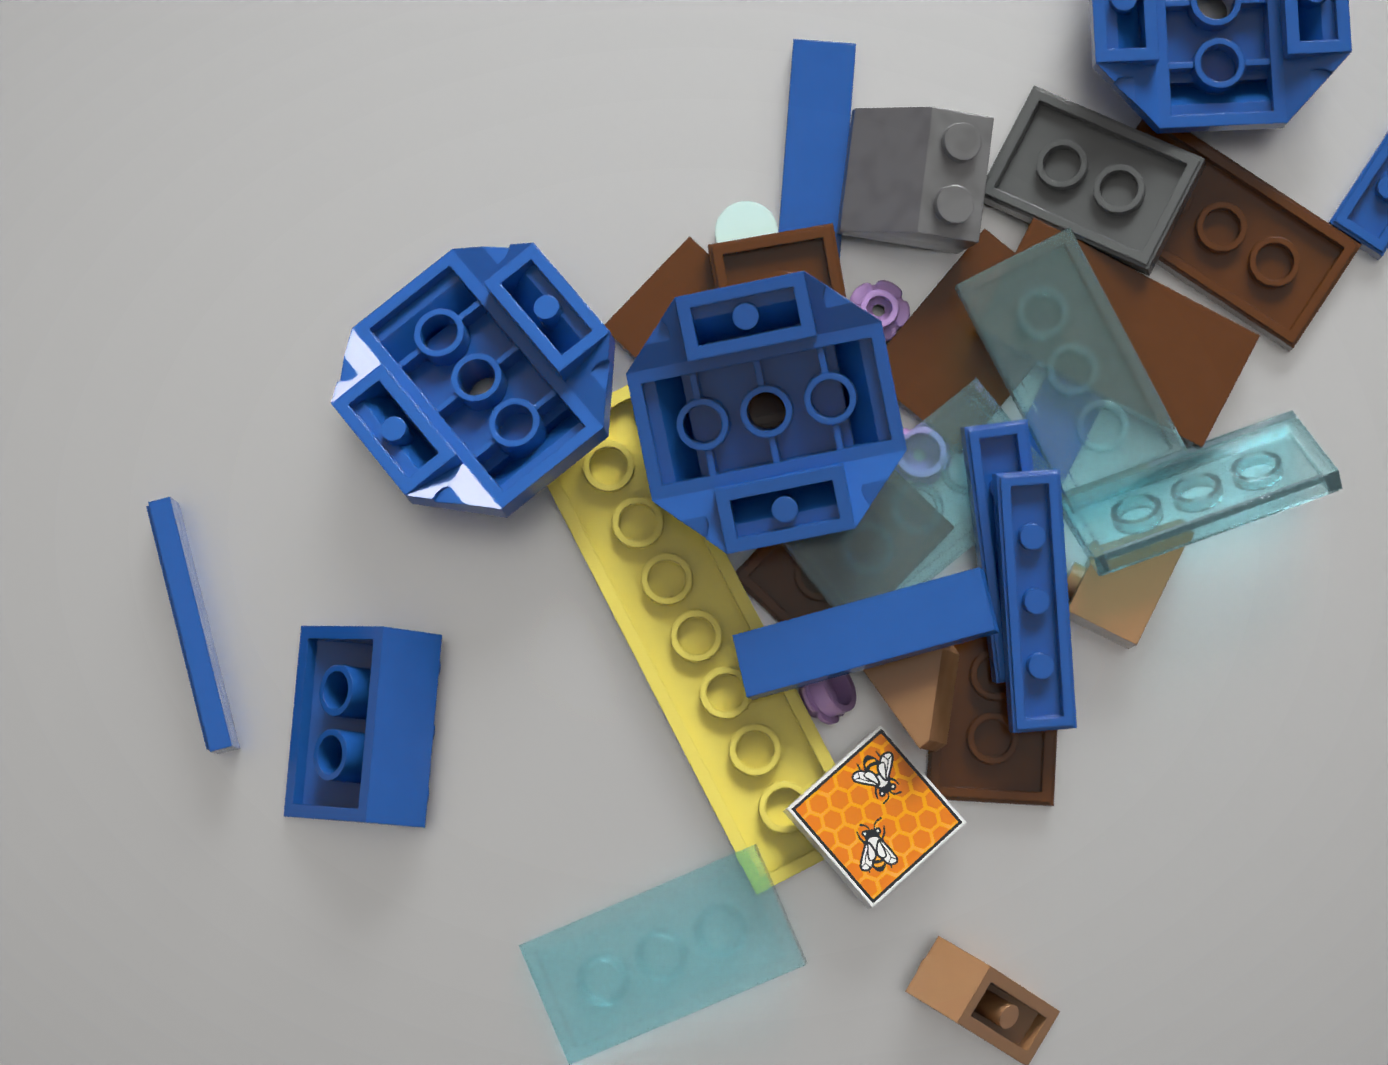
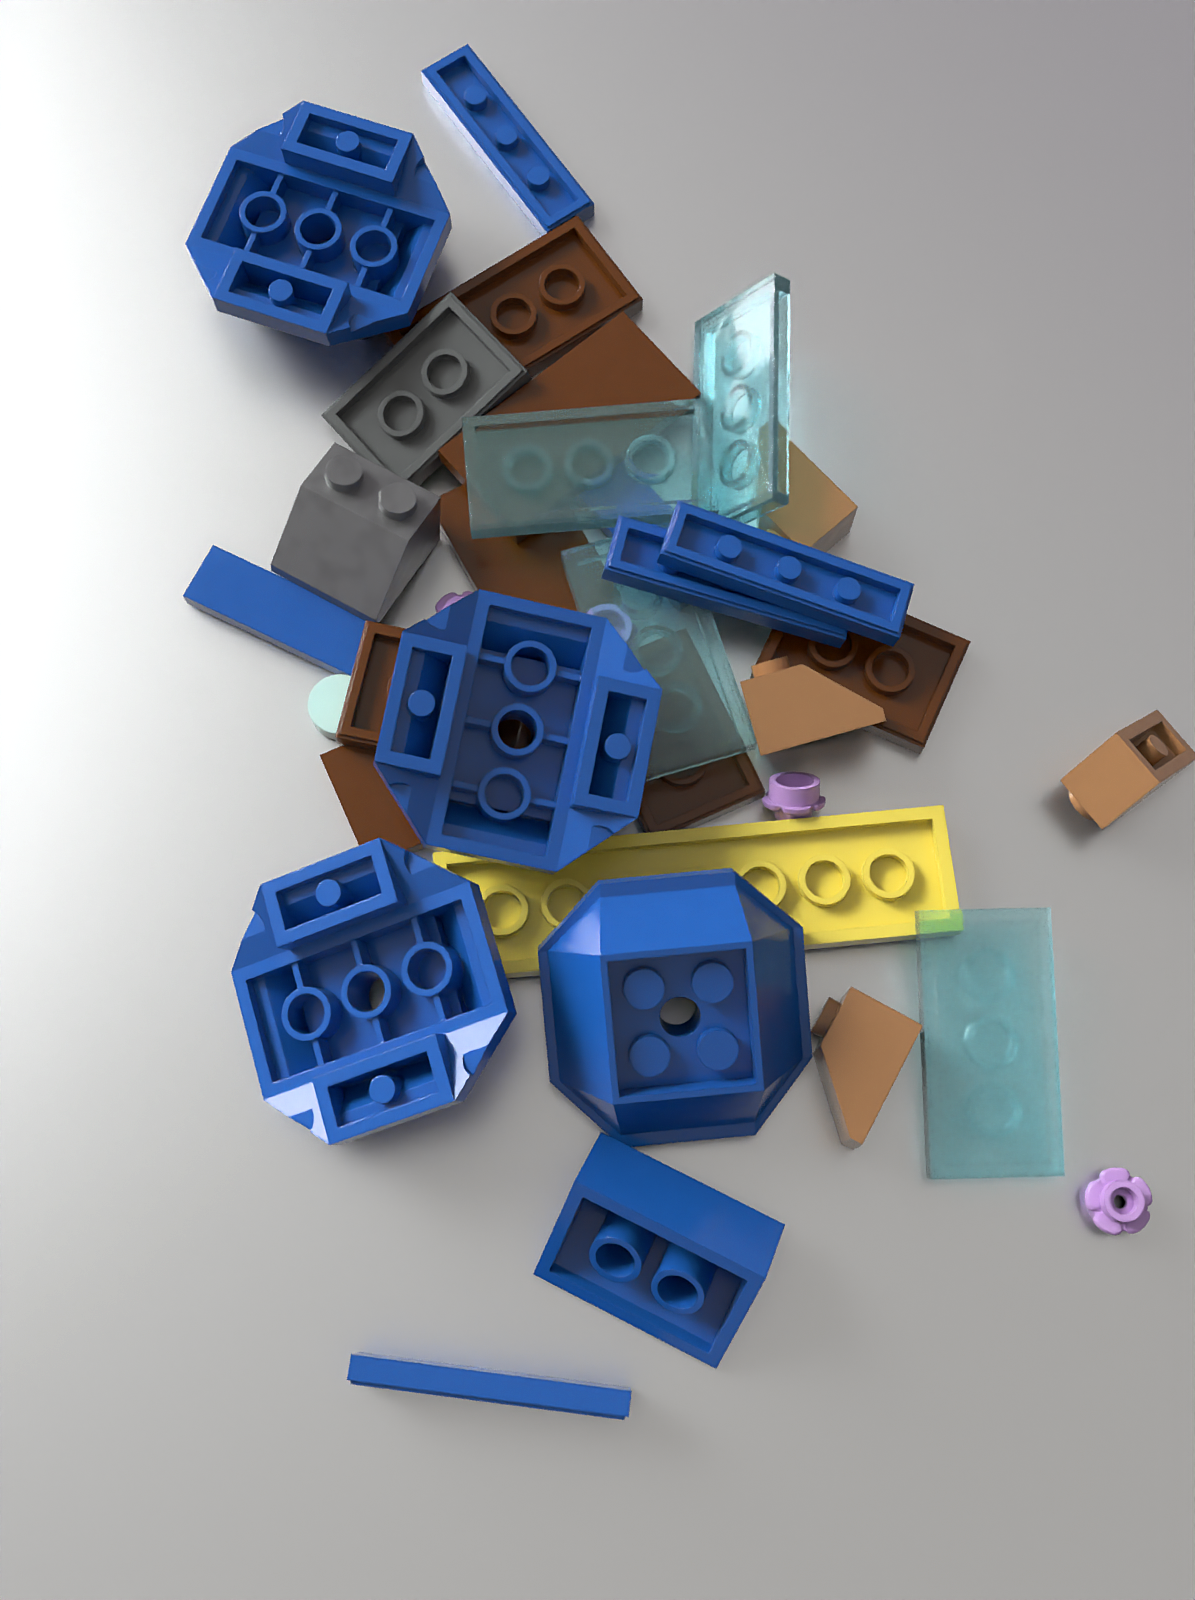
camera: 65 degrees left, 10 degrees down
blue tile [732,567,999,700] -> none
tile [783,725,967,909] -> none
none -> blue piece [538,868,813,1147]
none -> medium nougat slope [811,987,923,1150]

